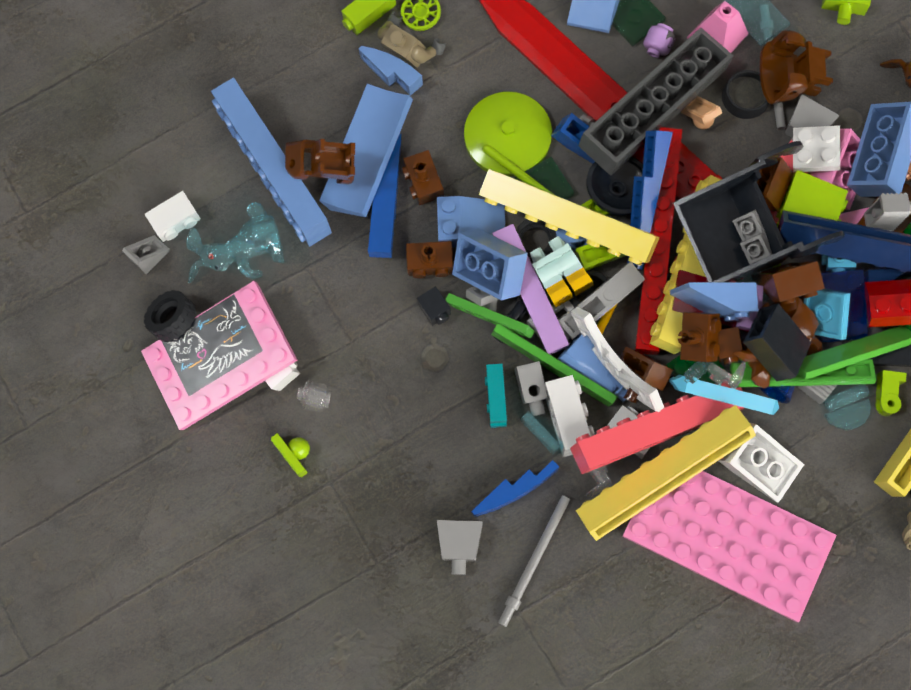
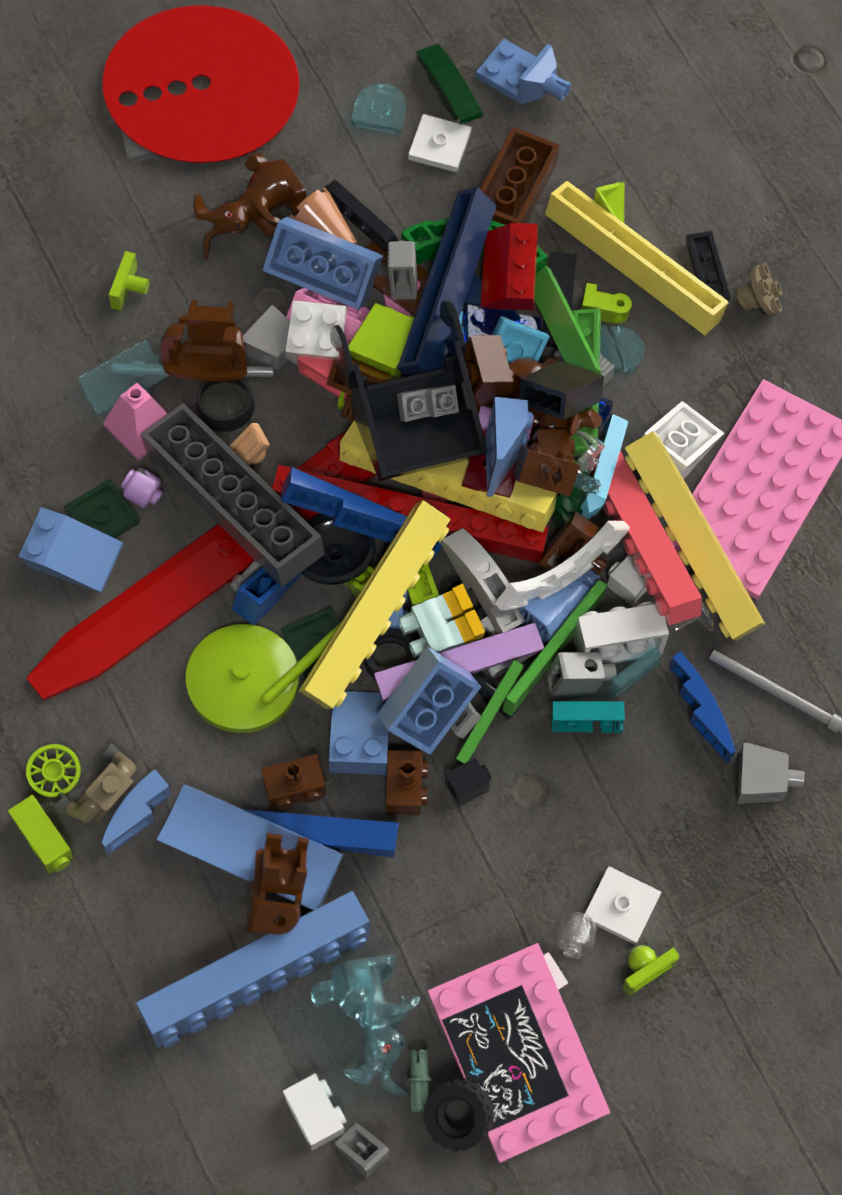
camera: 95 degrees left, 10 degrees down
none -> sand green axle [407,1050,431,1112]
none -> white plate [583,866,661,945]

